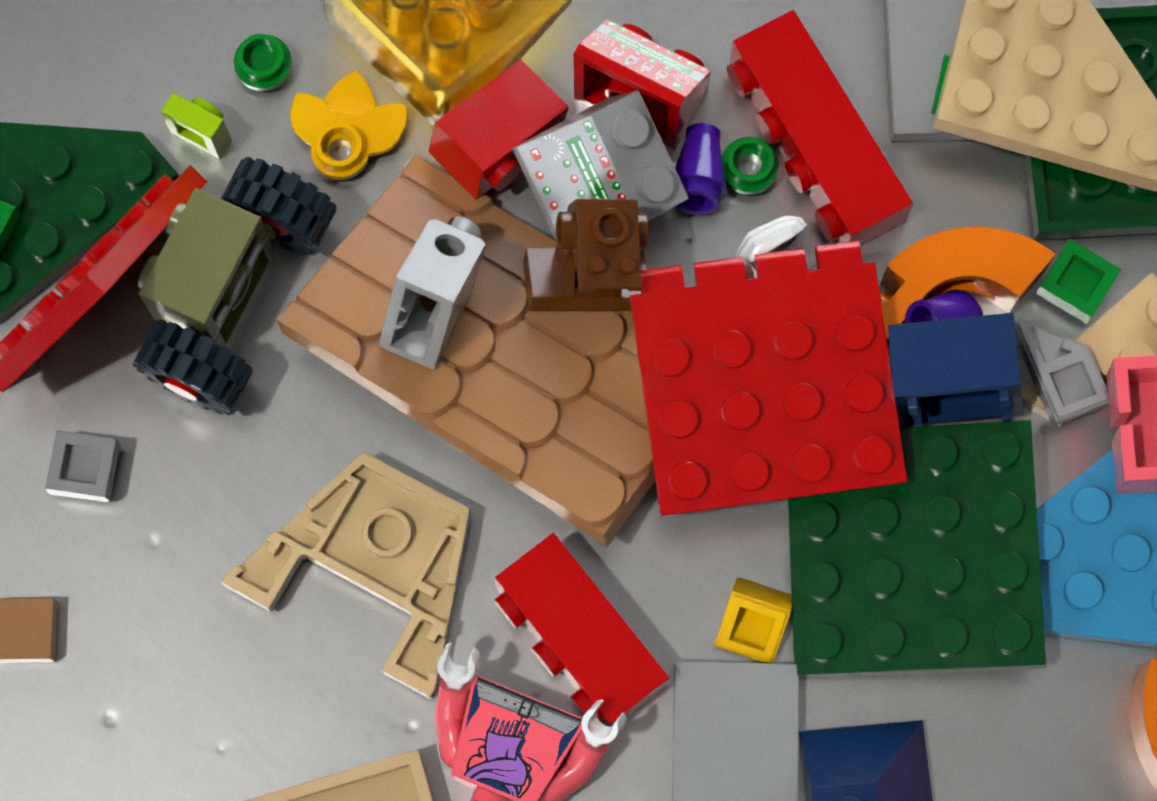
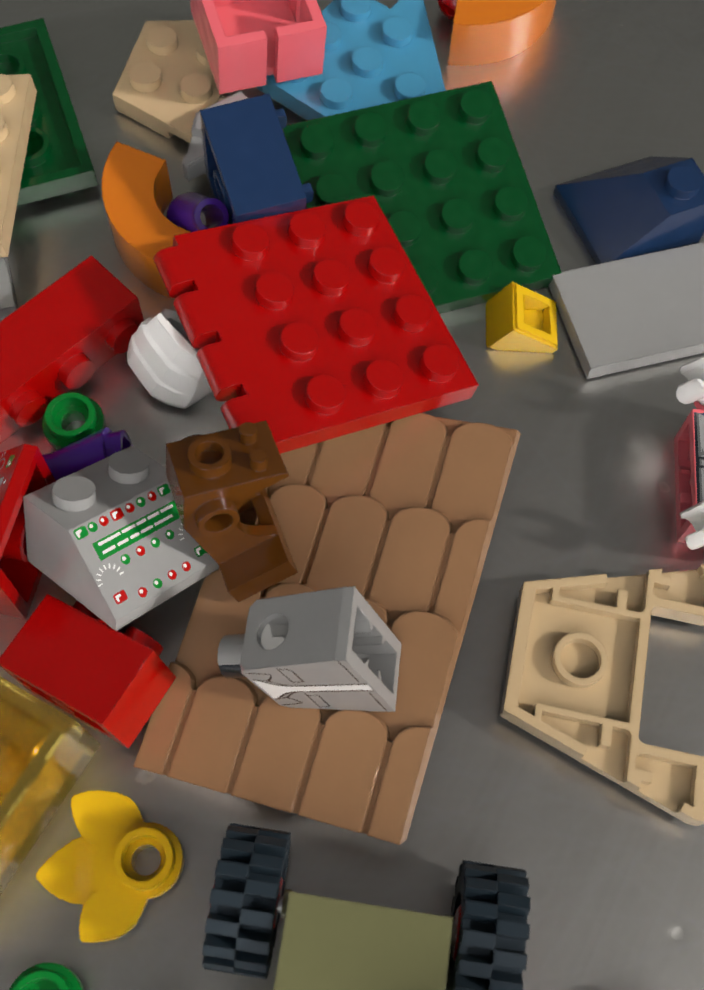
camera: 110 degrees left, 10 degrees down
red brick [494,532,669,727] -> none
green plate [1036,239,1121,324] -> none

